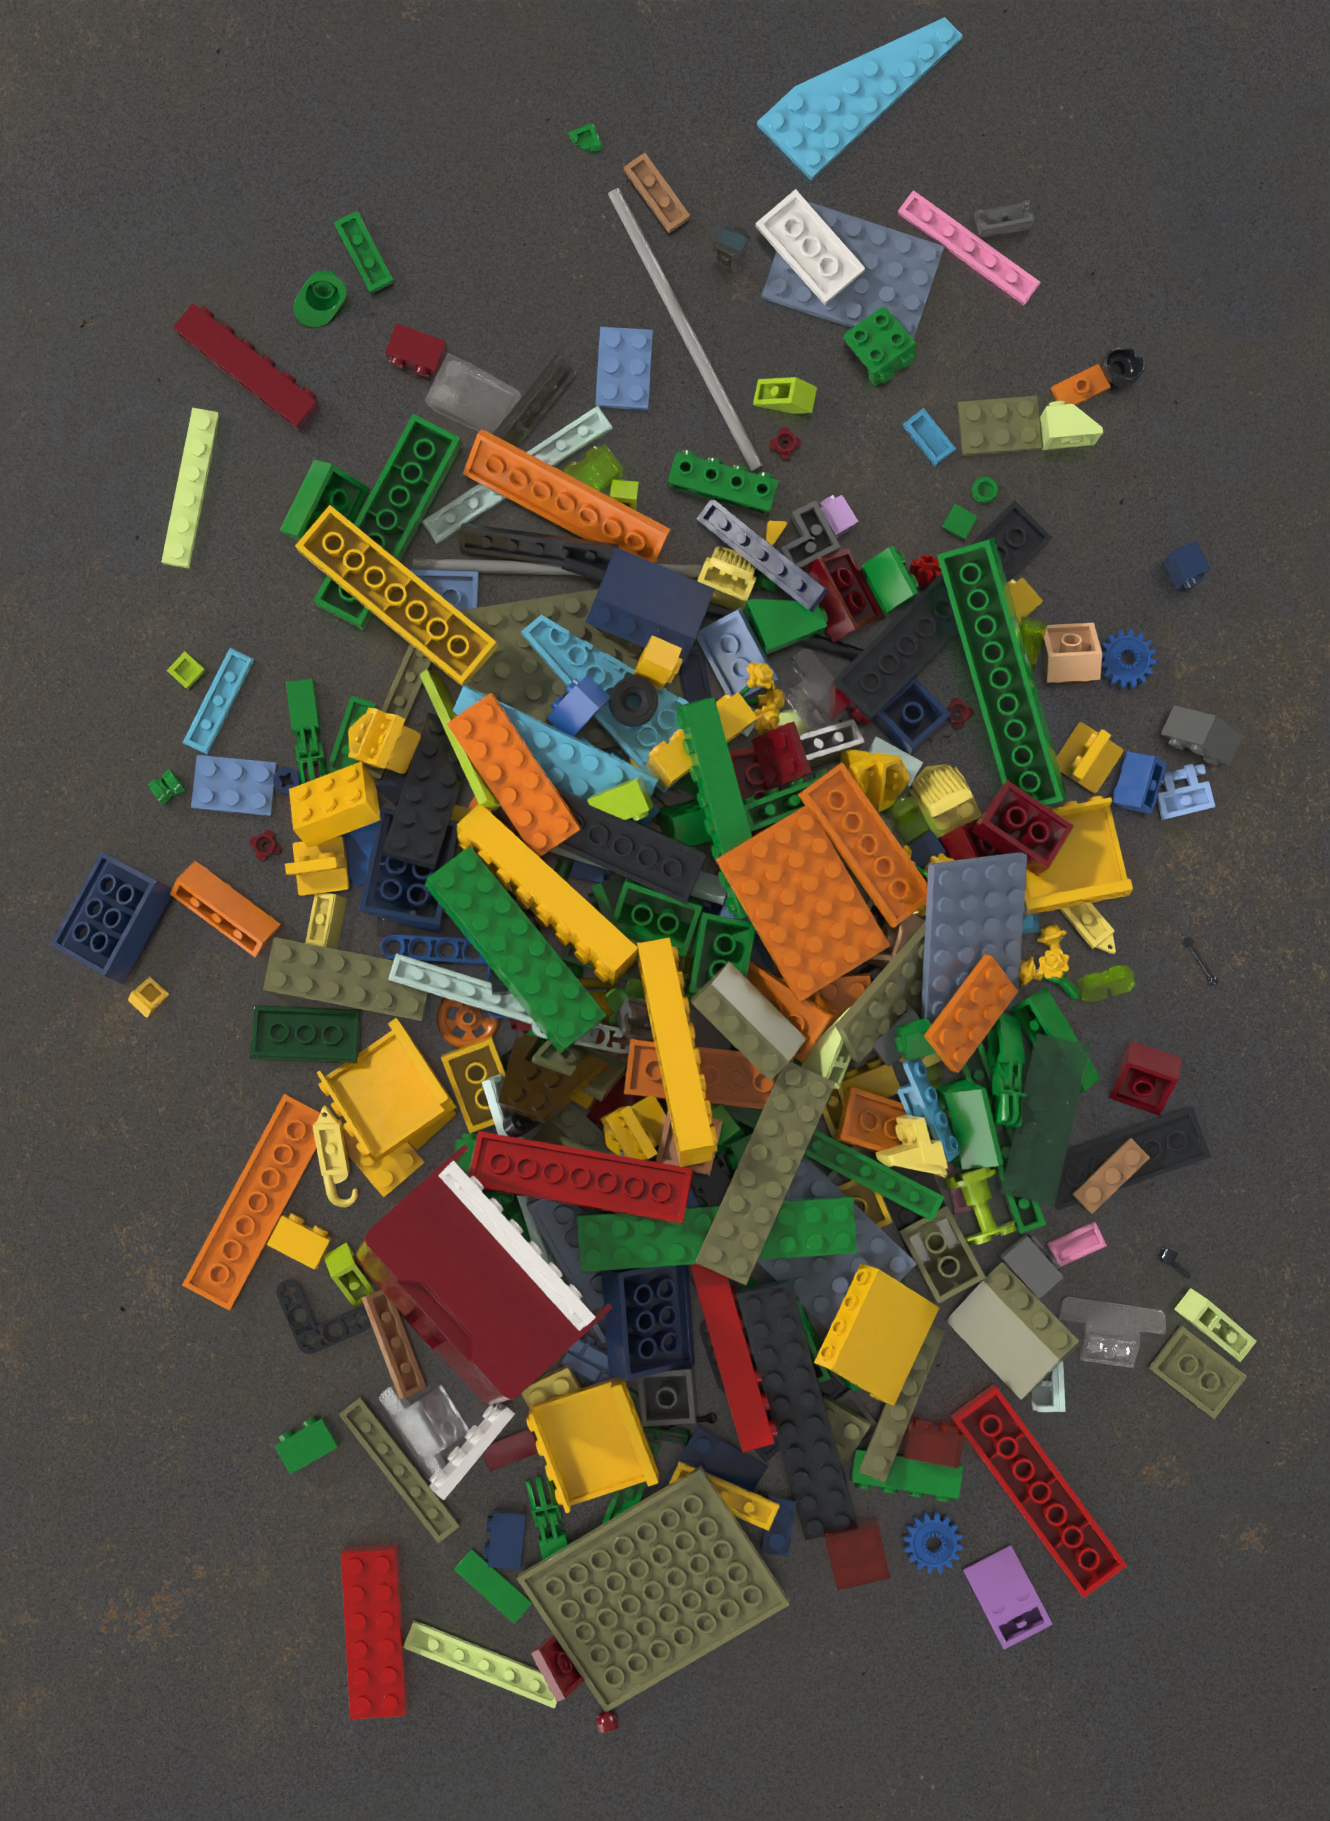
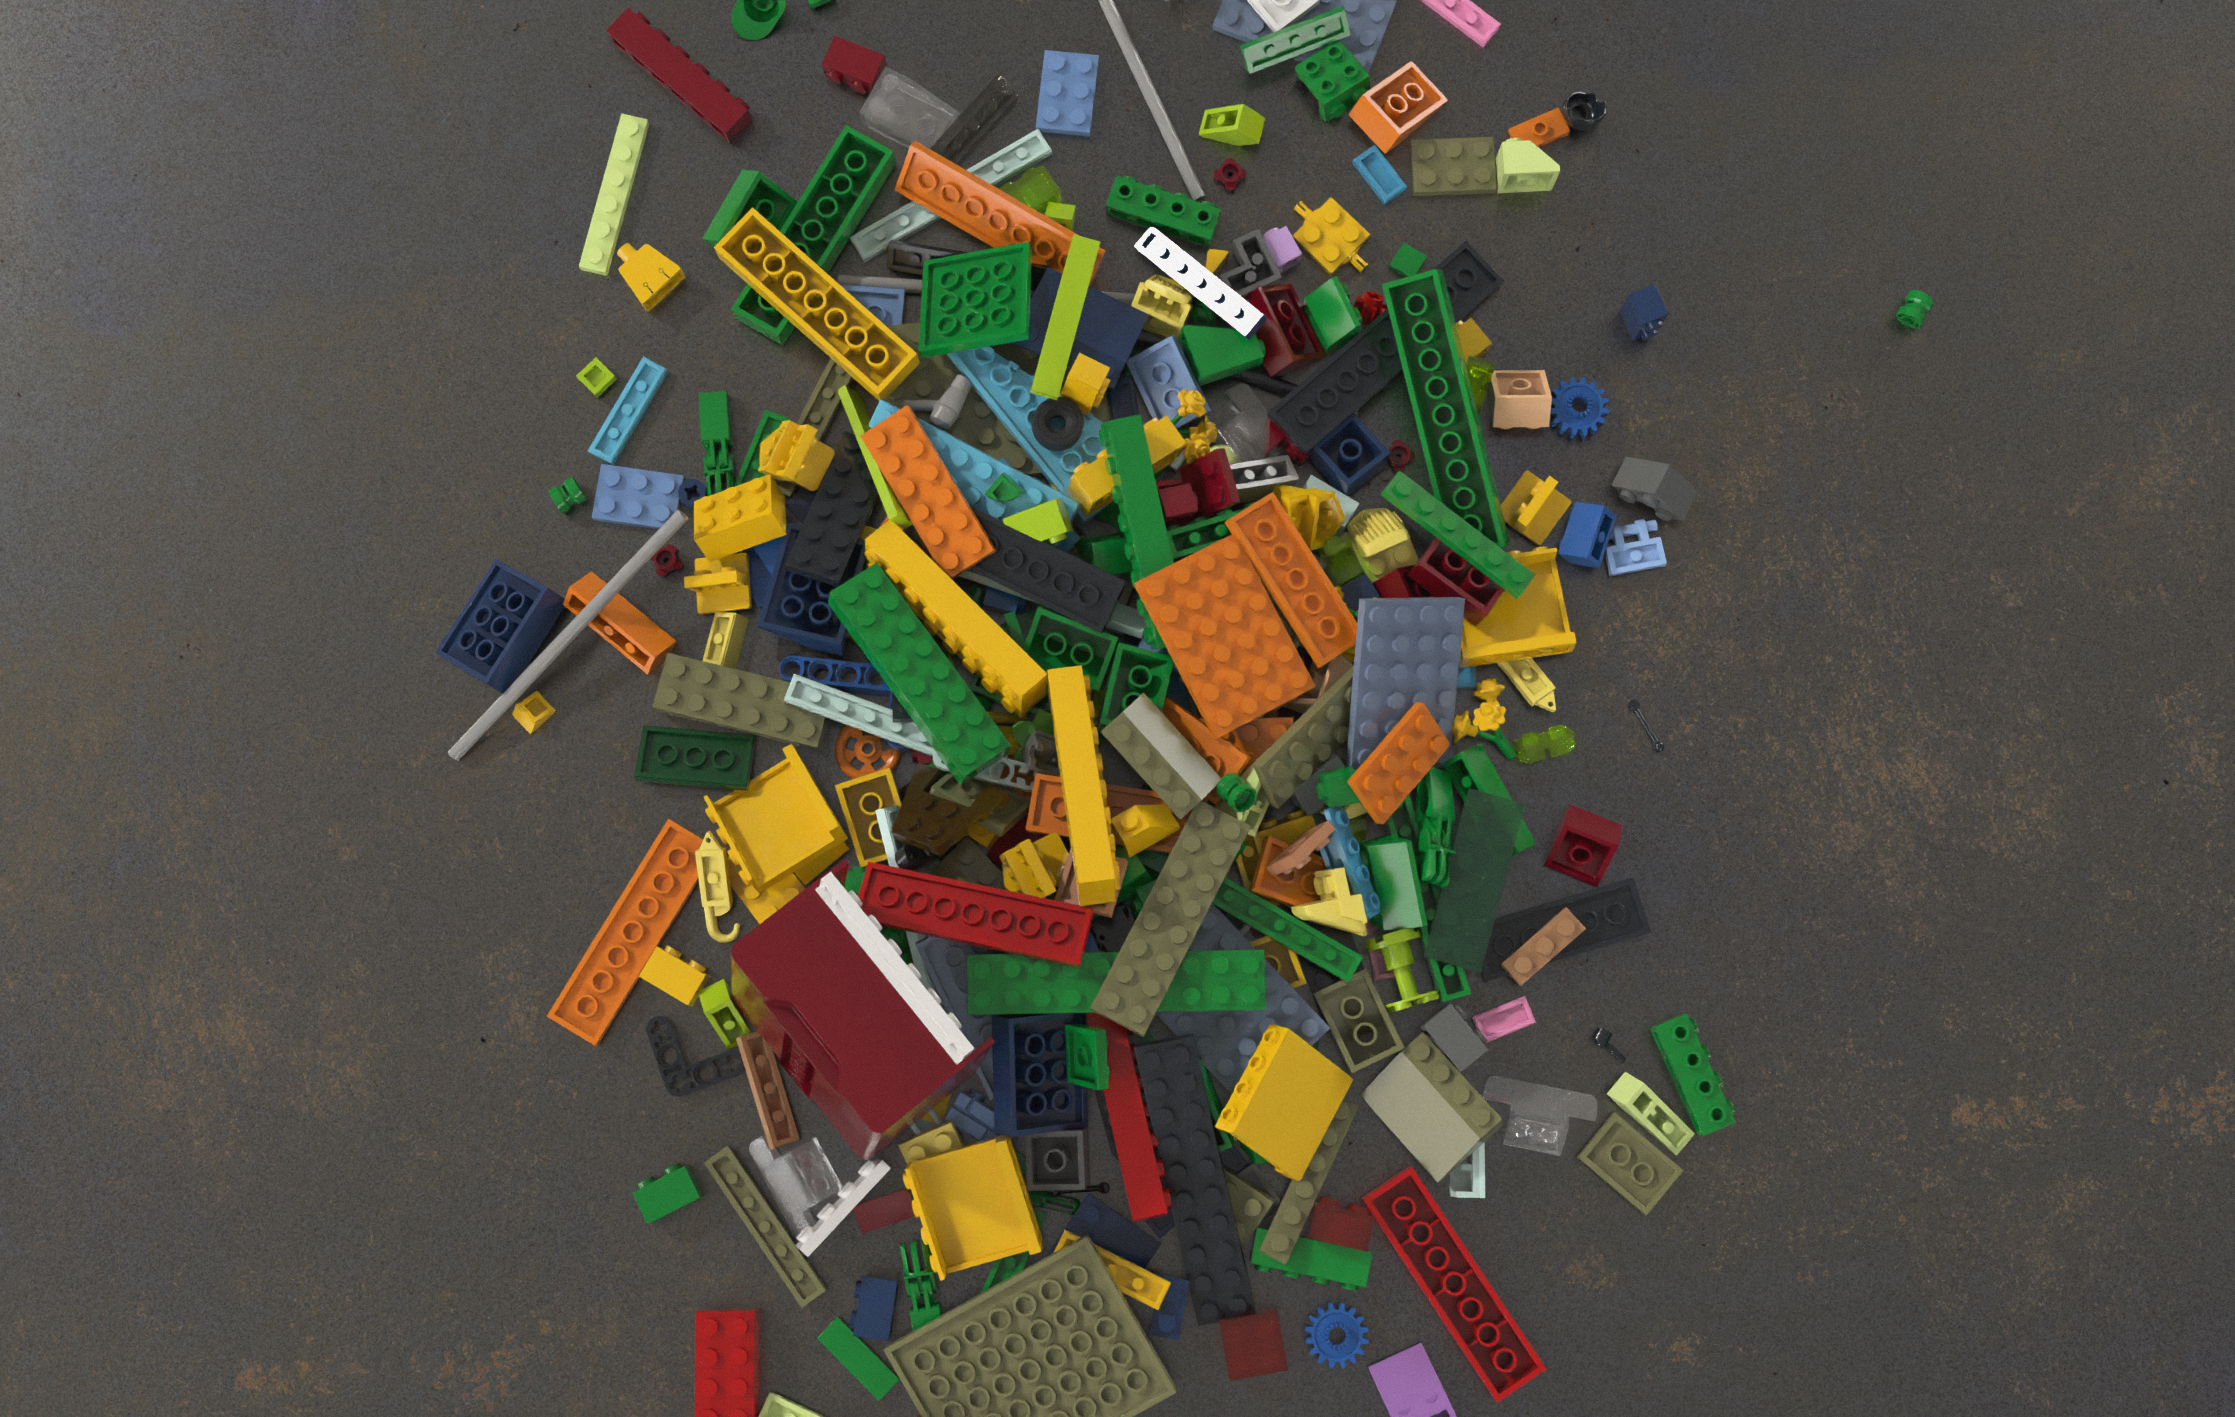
camera: 10 degrees right, 5 degrees down
blue brick [547,675,611,737] -> none
green tile [971,476,999,504] -> none
none -> light grey piece [448,509,688,761]
none -> yellow torso [617,243,686,312]
none -> light grey piece [901,375,971,429]
none -> green plate [918,242,1032,358]
none -> green tile [984,472,1025,501]
none -> lime tile [1030,234,1100,400]
none -> green plate [1065,1023,1110,1090]
none -> yellow slope [1111,805,1181,857]
none -> dark red brick [1158,483,1198,528]
none -> green wheel [1216,772,1257,813]
none -> plate [1240,7,1351,74]
none -> nougat plate [1266,820,1336,876]
none -> yellow plate [1292,197,1370,276]
none -> orange slope [1348,61,1448,154]
none -> green plate [1380,471,1535,599]
none -> green brick [1650,1014,1736,1136]

